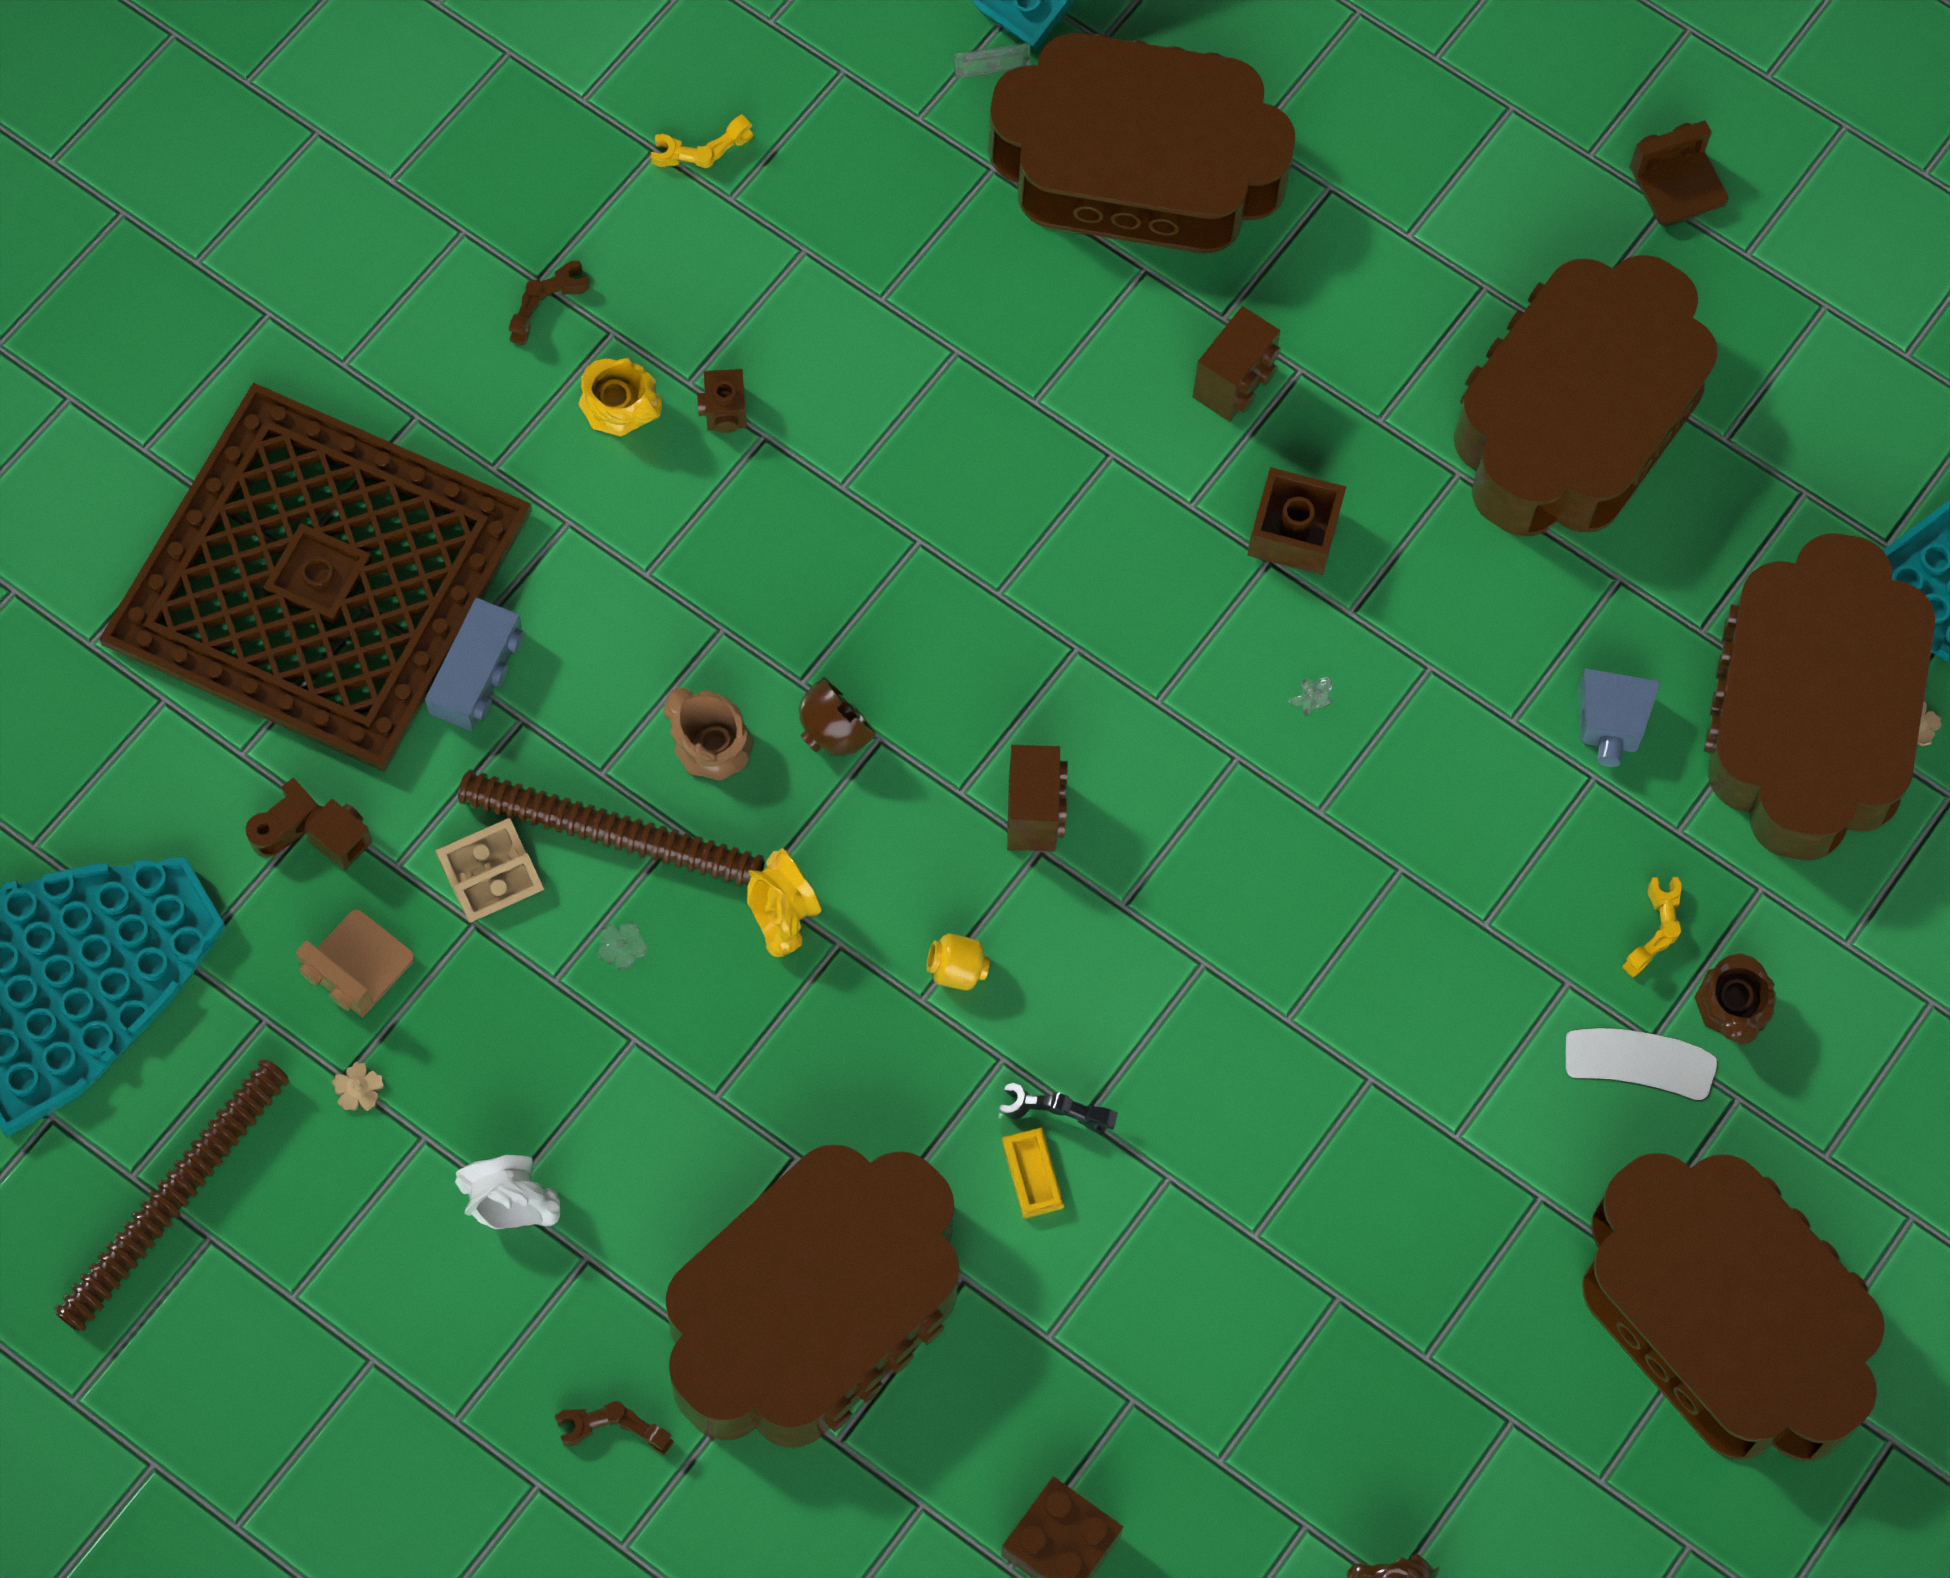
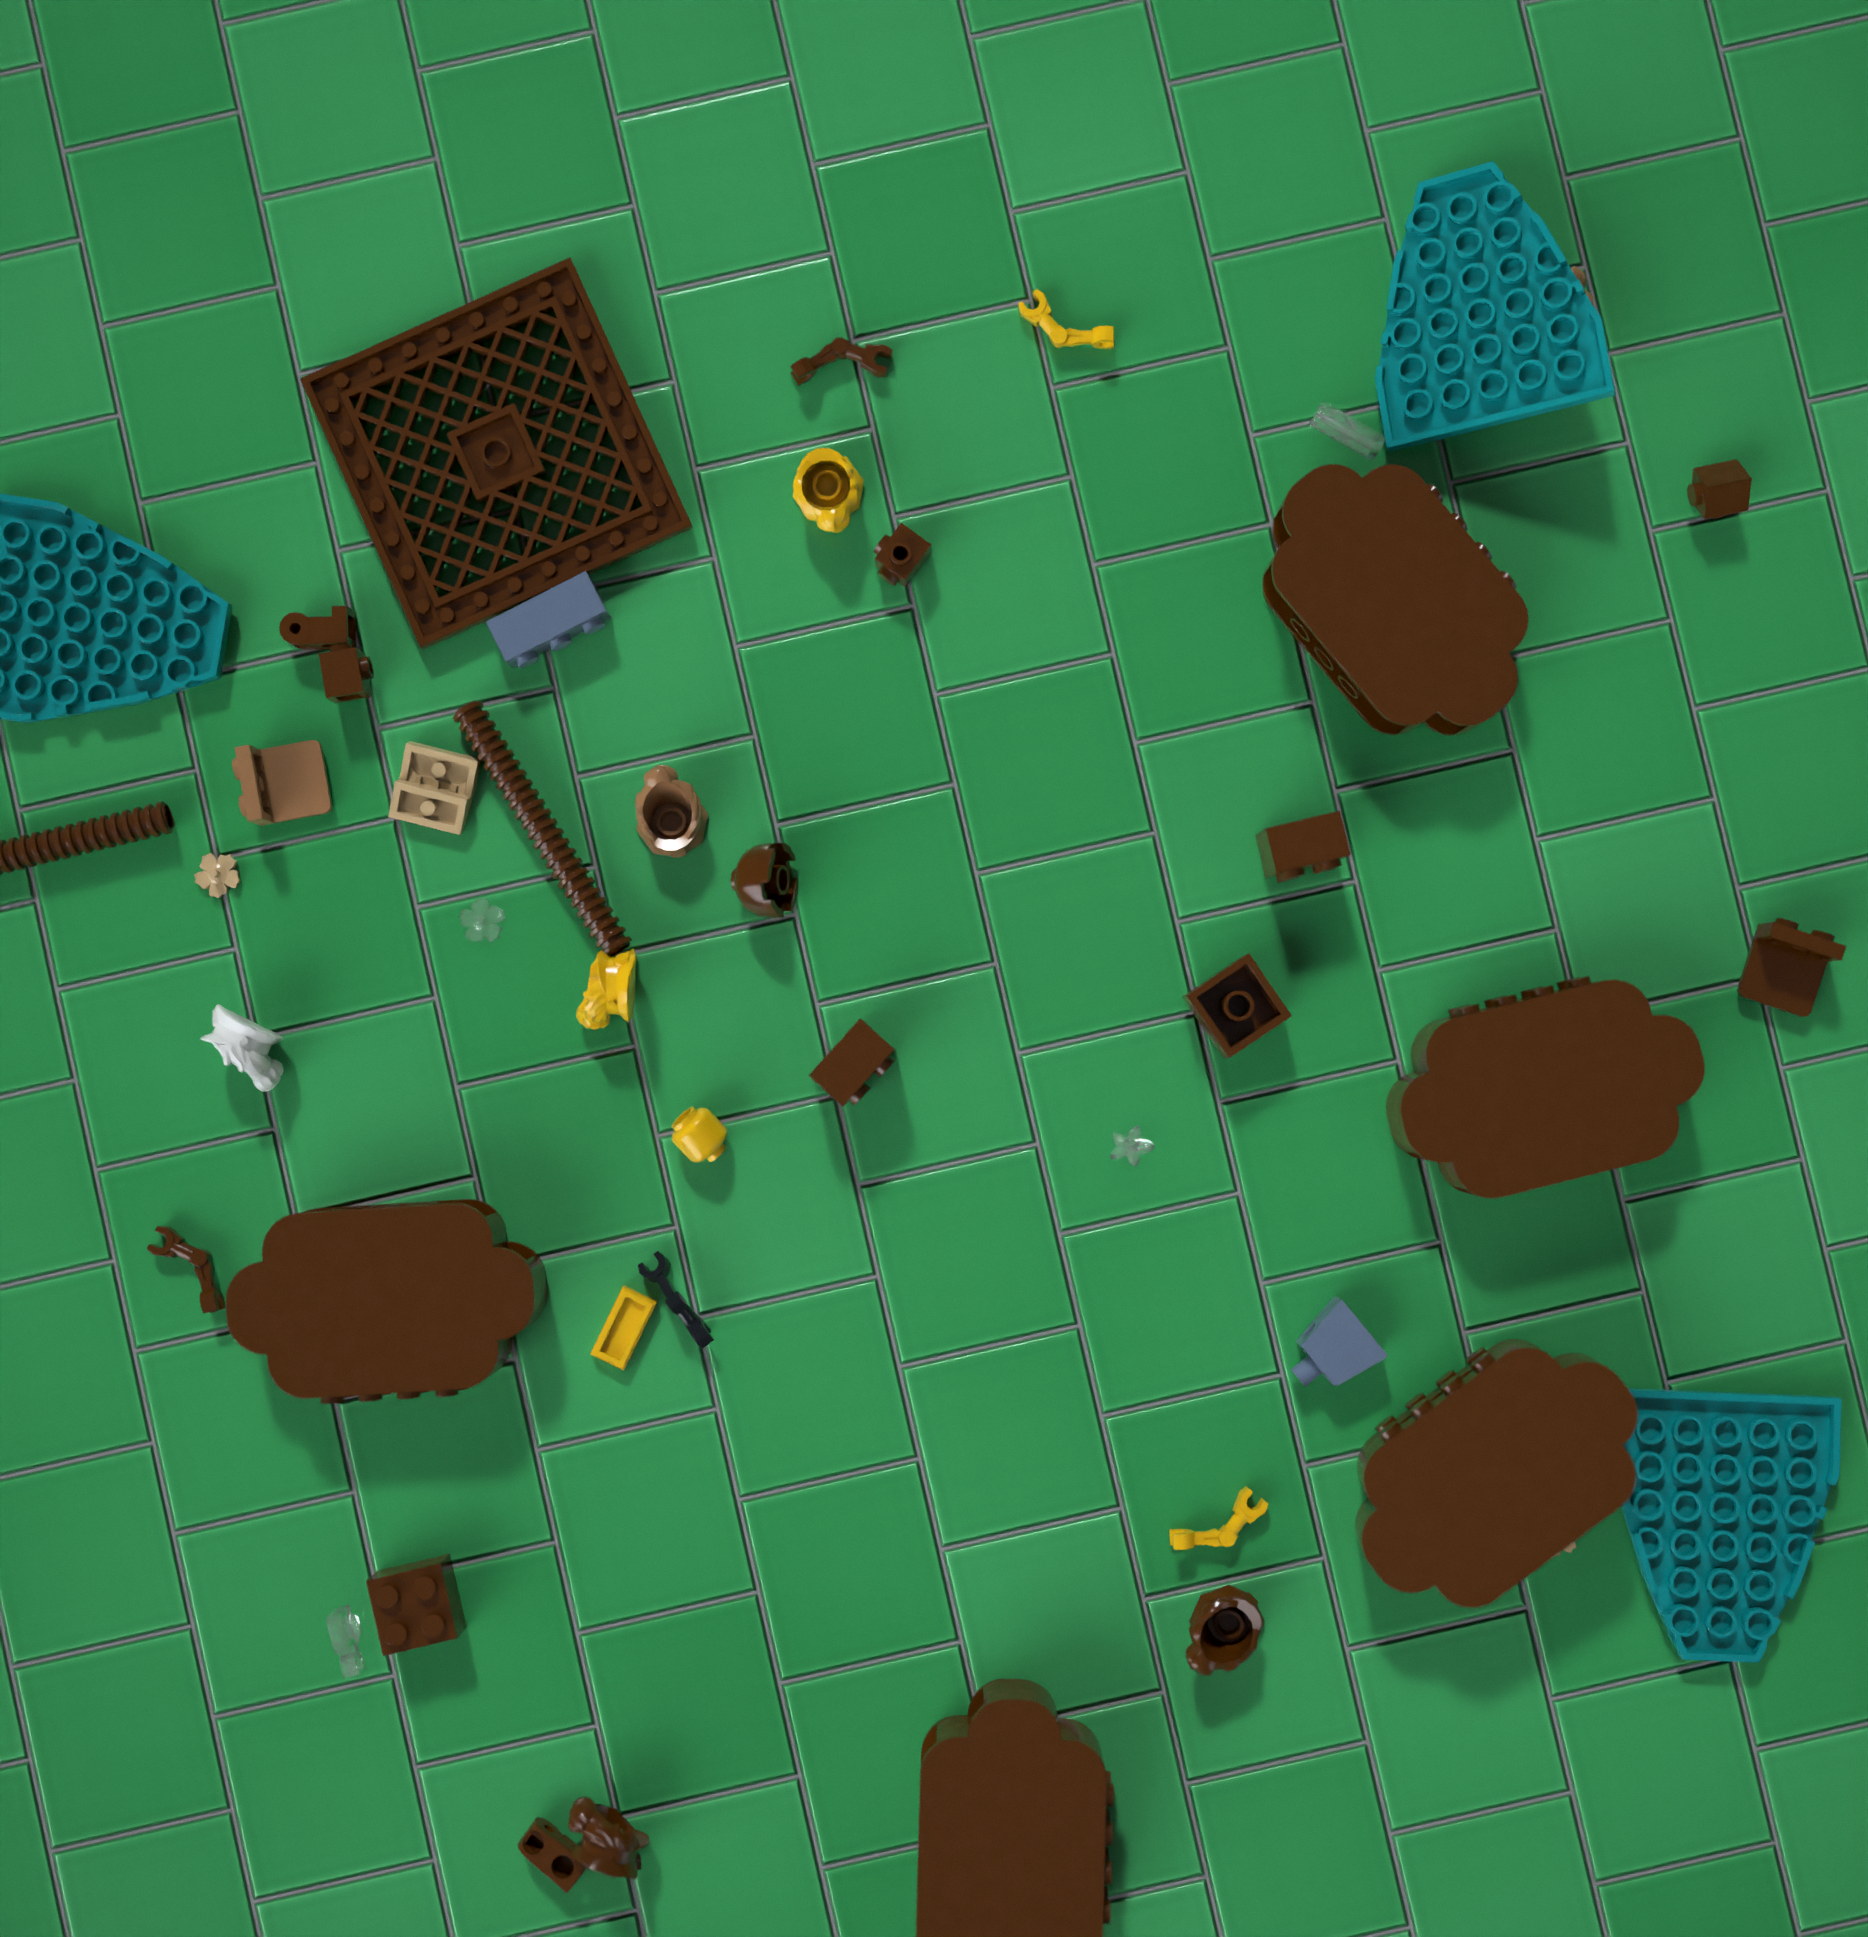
camera: 50 degrees right, 20 degrees up
white sticker [1566,1028,1717,1100] -> none

